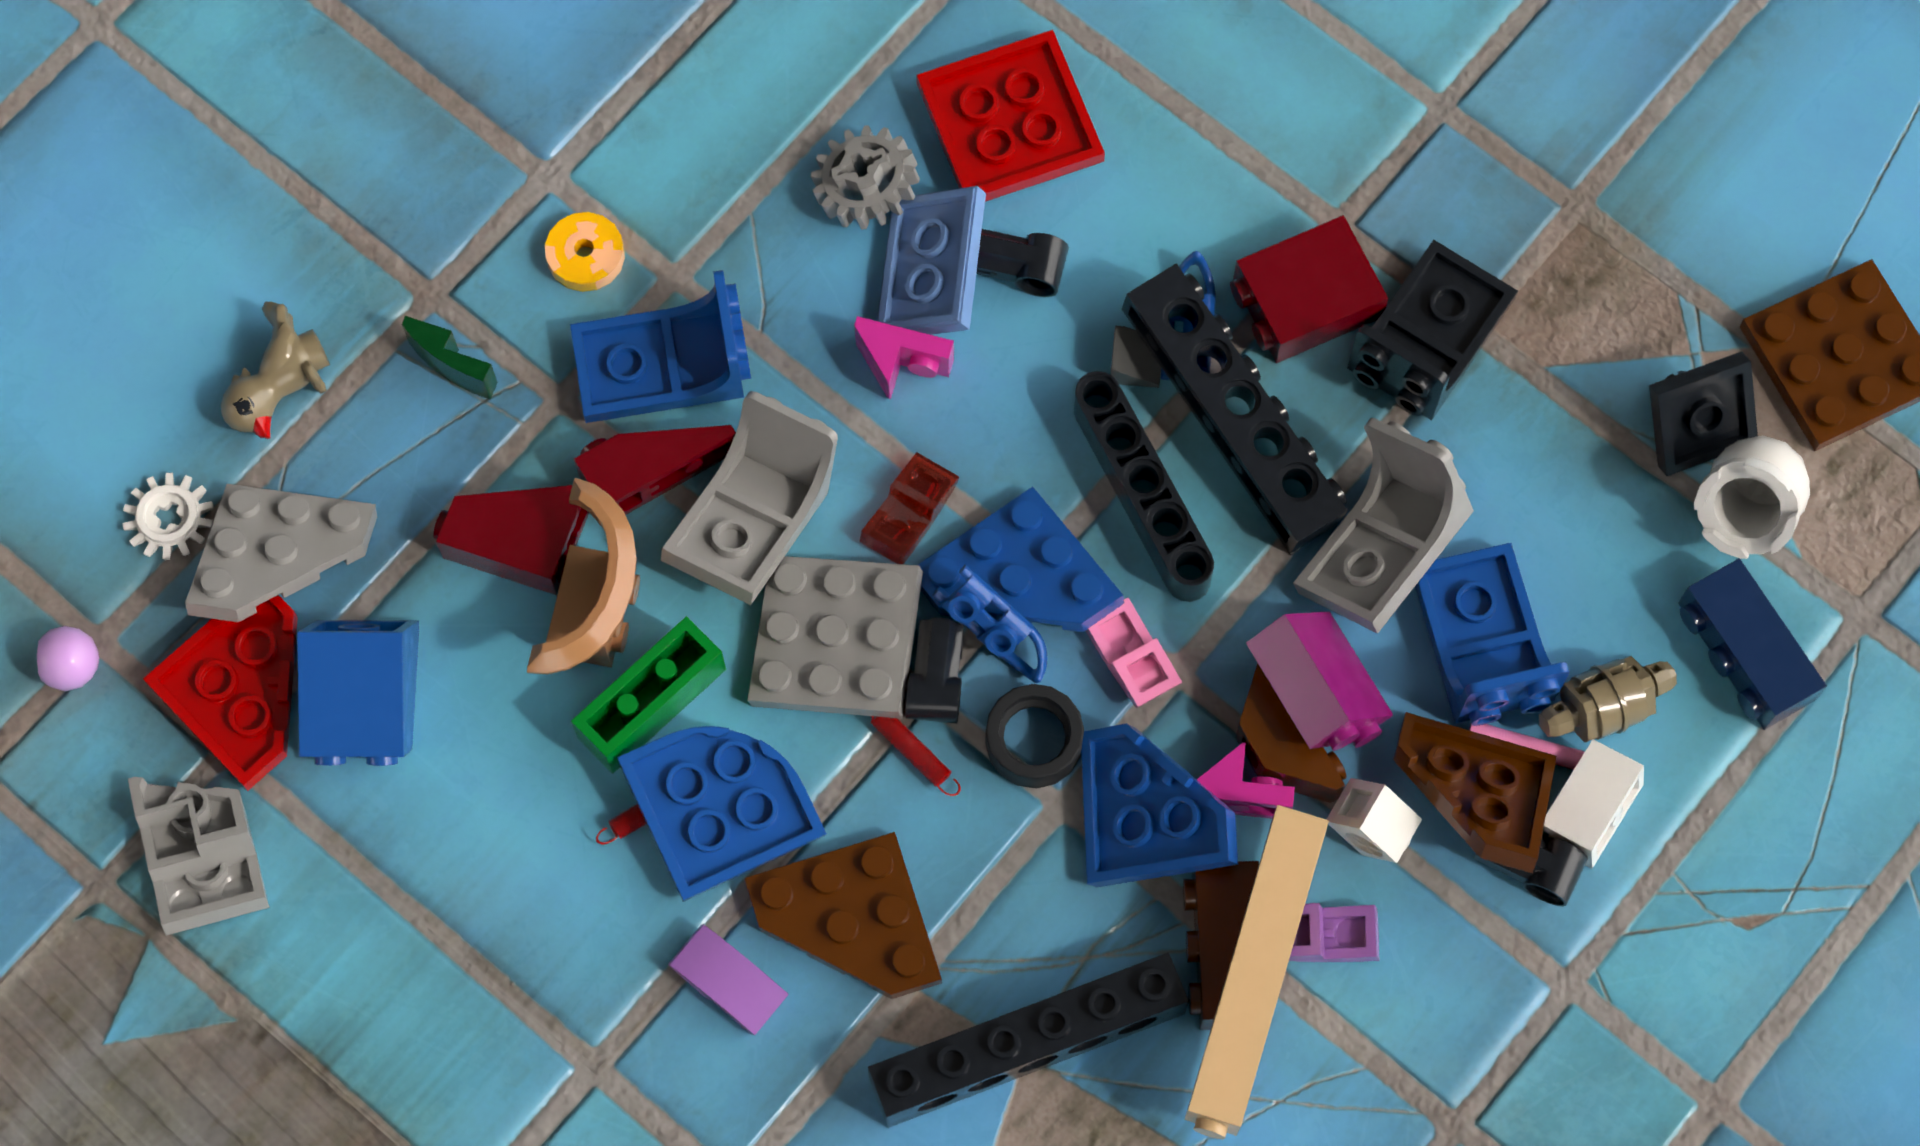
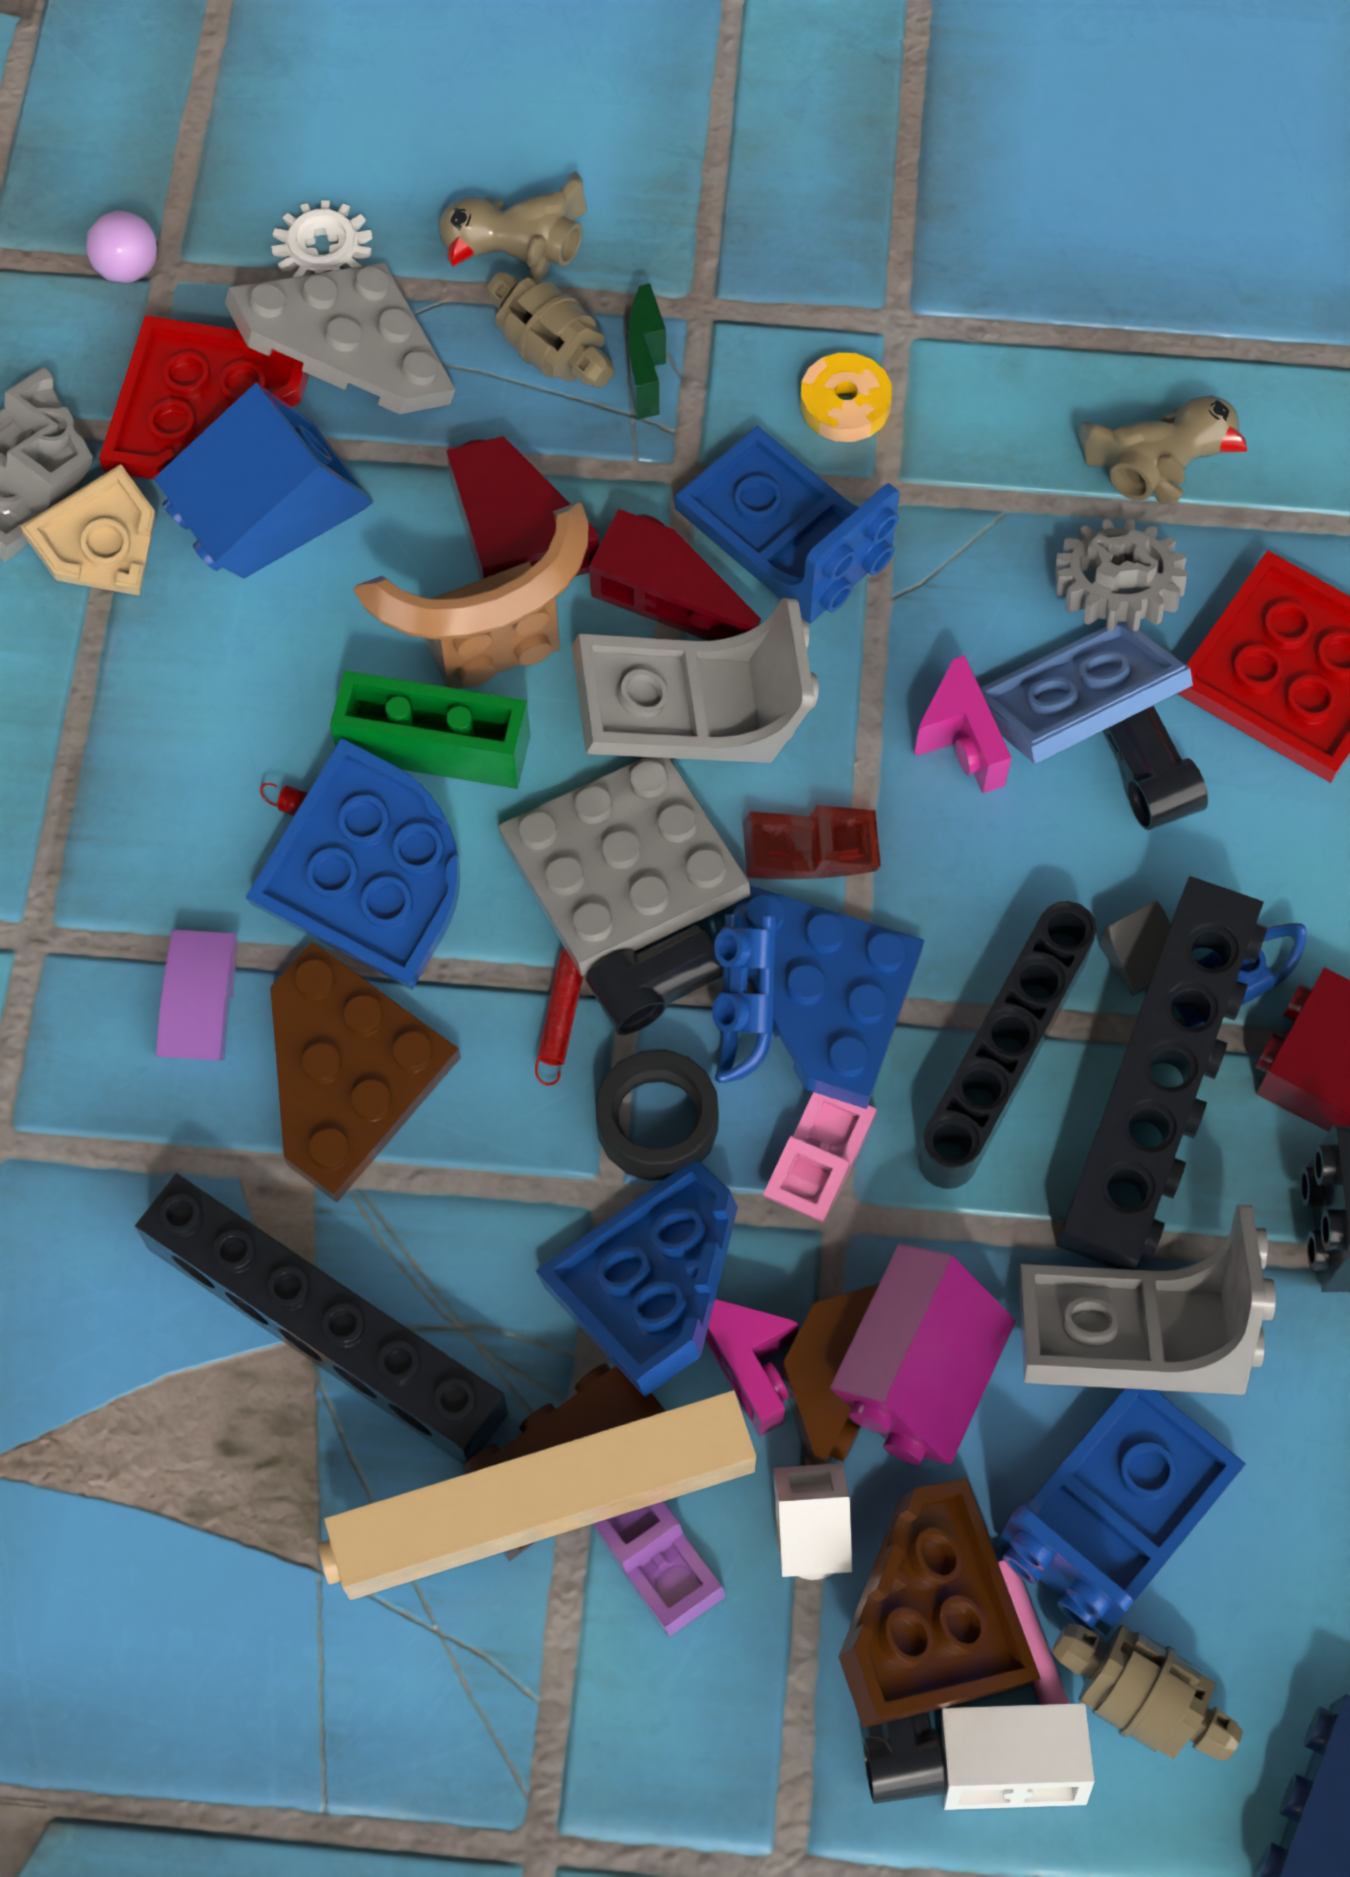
camera: 55 degrees right, 5 degrees down
none -> tan plate [20,464,156,596]
none -> dark tan piece [486,272,614,388]
none -> dark tan animal [1079,395,1247,505]

